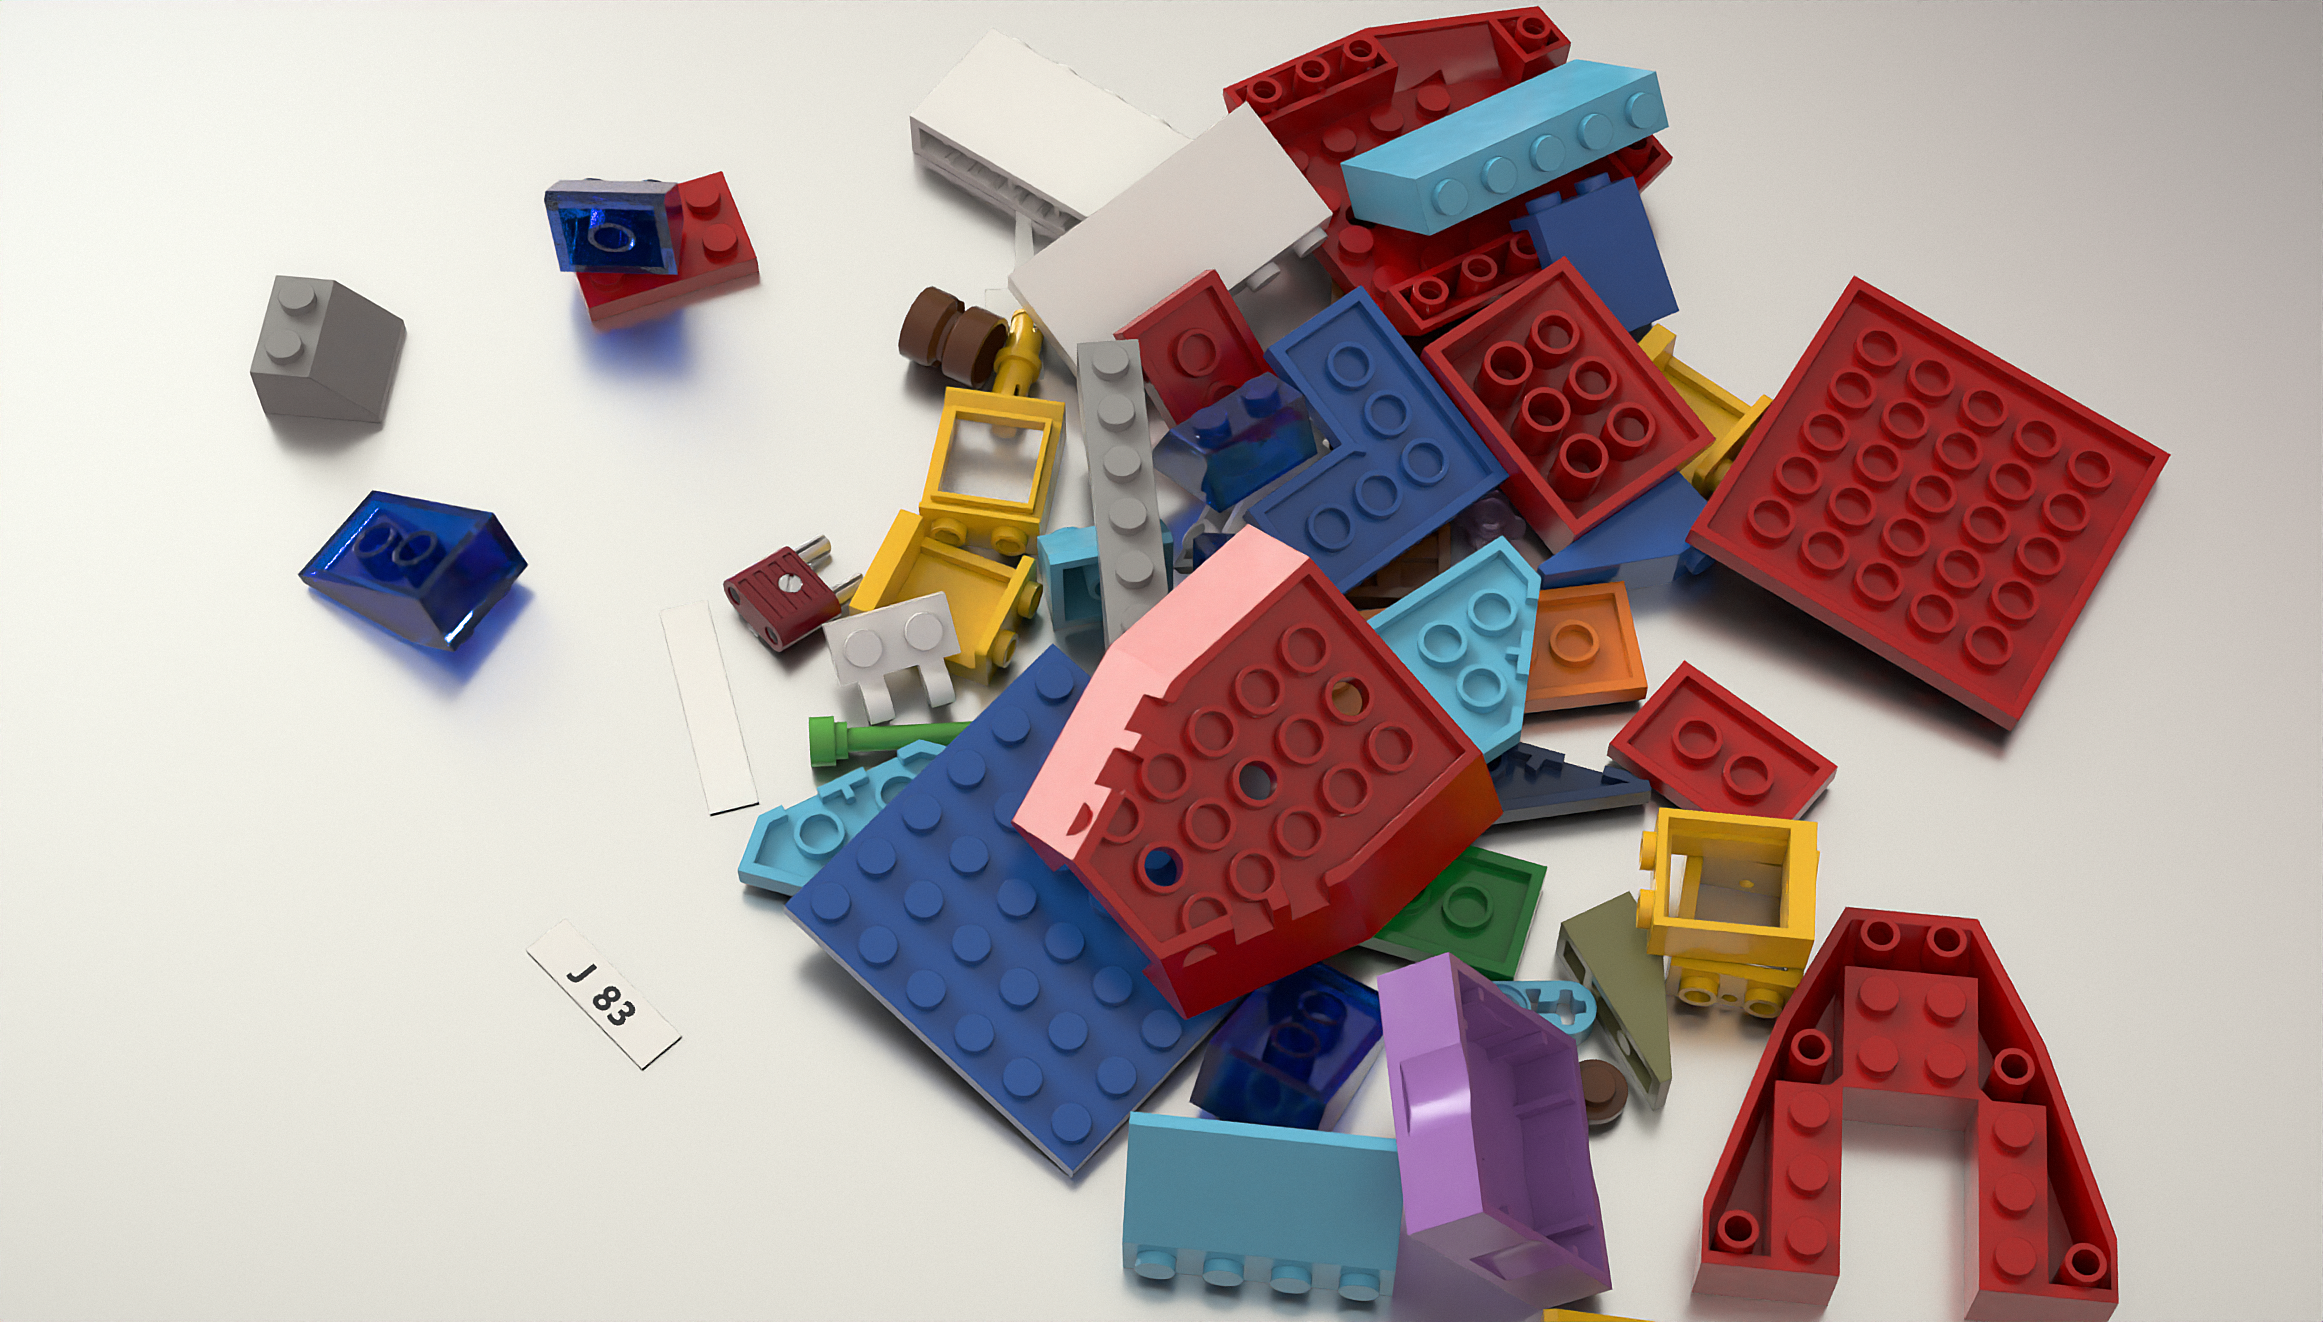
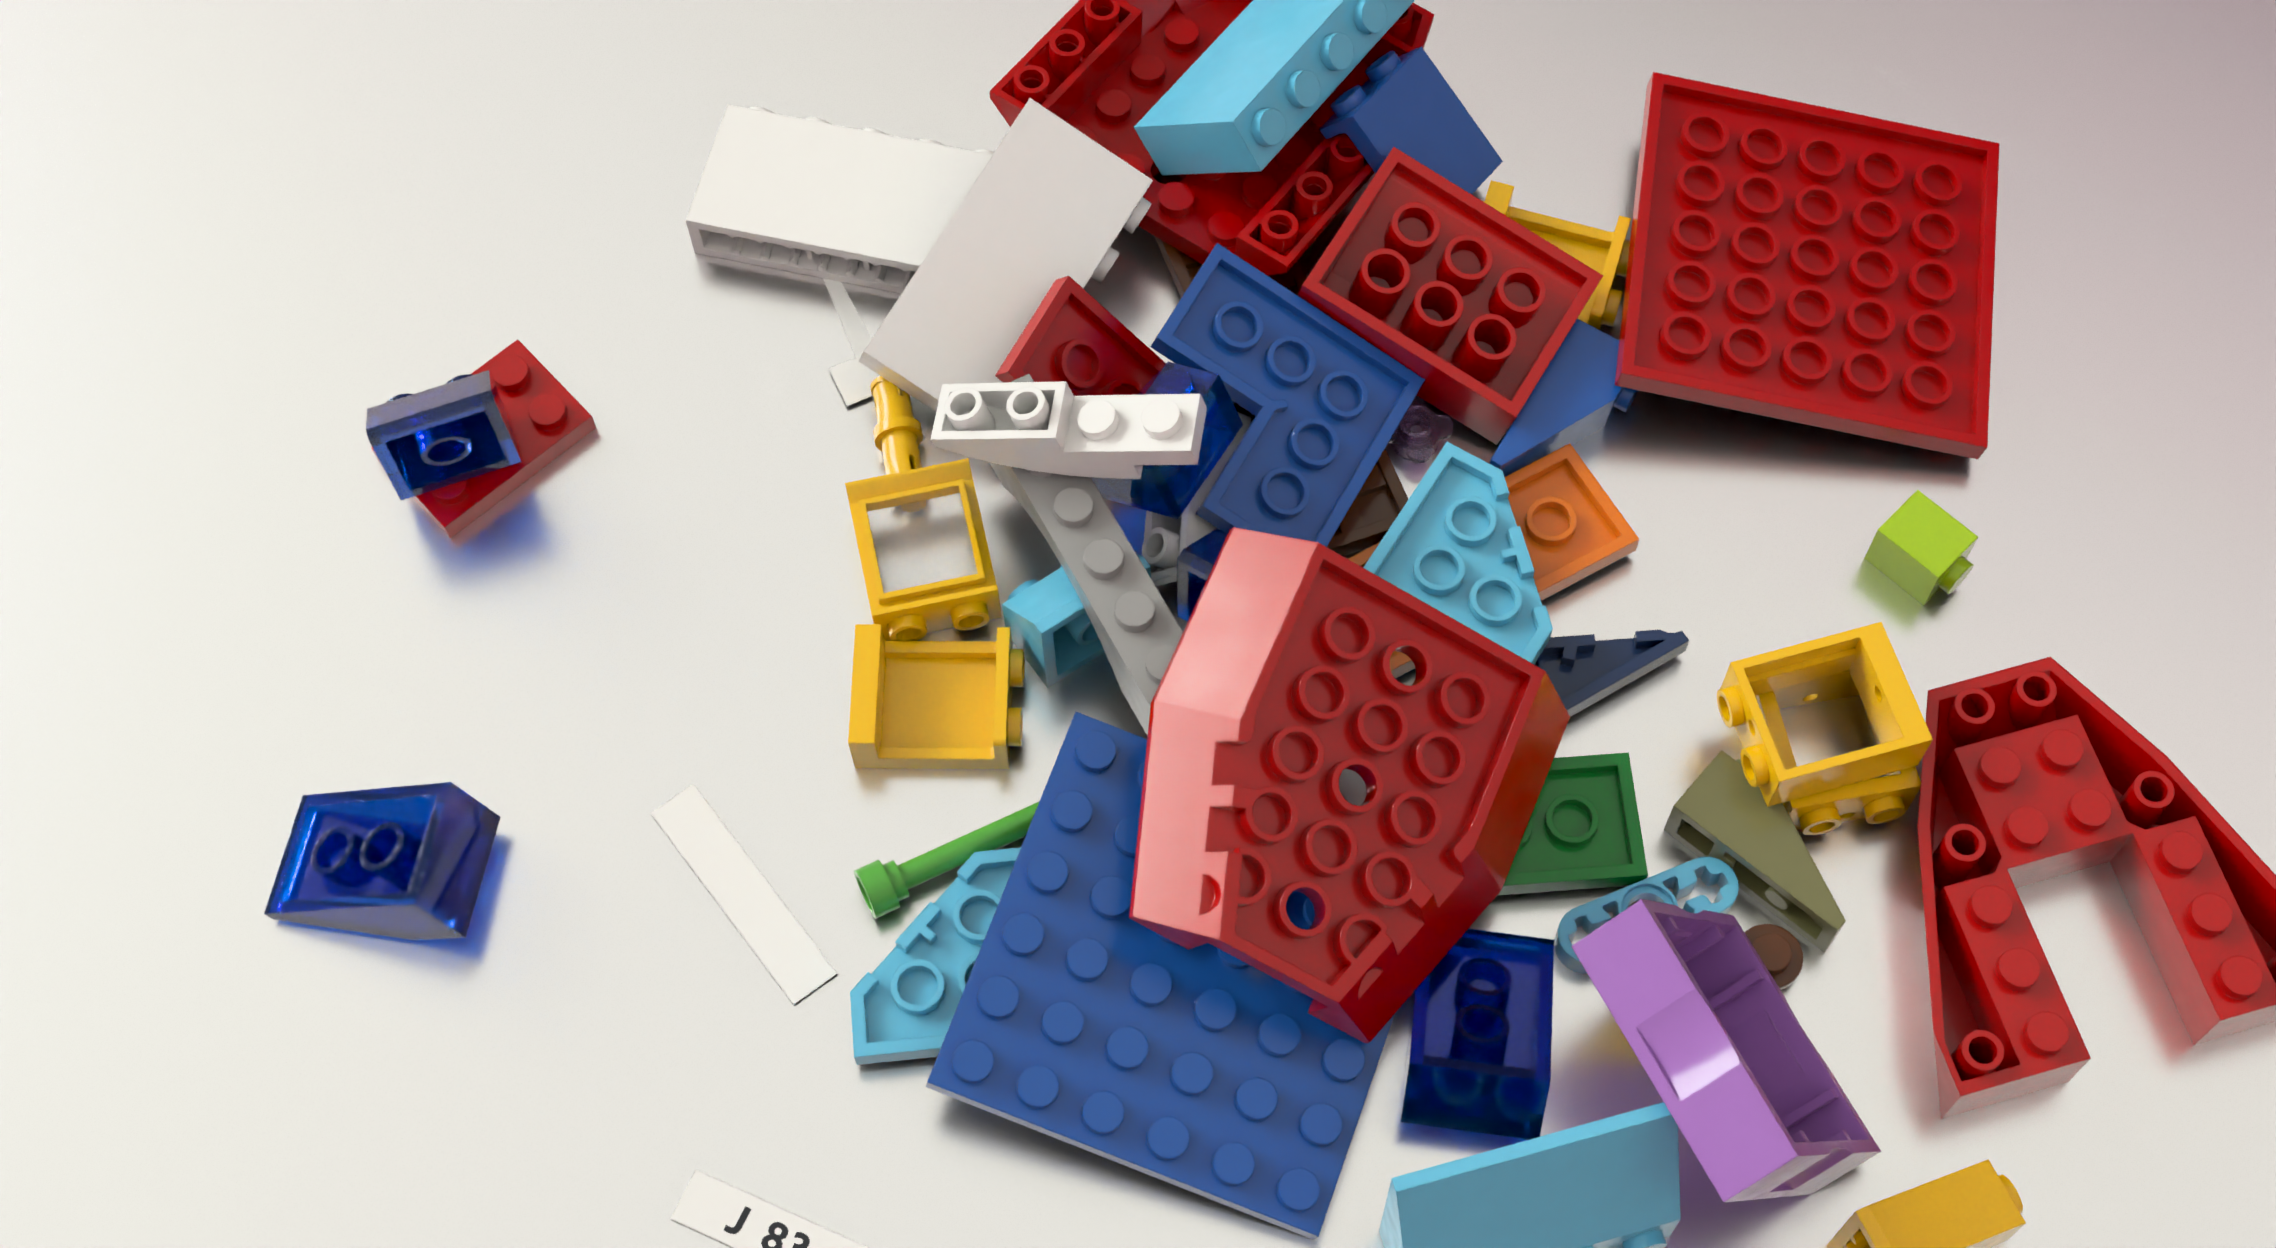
camera: 20 degrees left, 5 degrees up
light grey slope [249,275,405,423] -> none
dark red piece [723,534,864,652] -> none
white plate [822,591,961,725] -> none
reddish brown wheel [898,286,1009,389] -> none
red plate [1607,660,1838,820] -> none
none -> white slope [930,381,1207,479]
none -> lime brick [1864,490,1978,606]

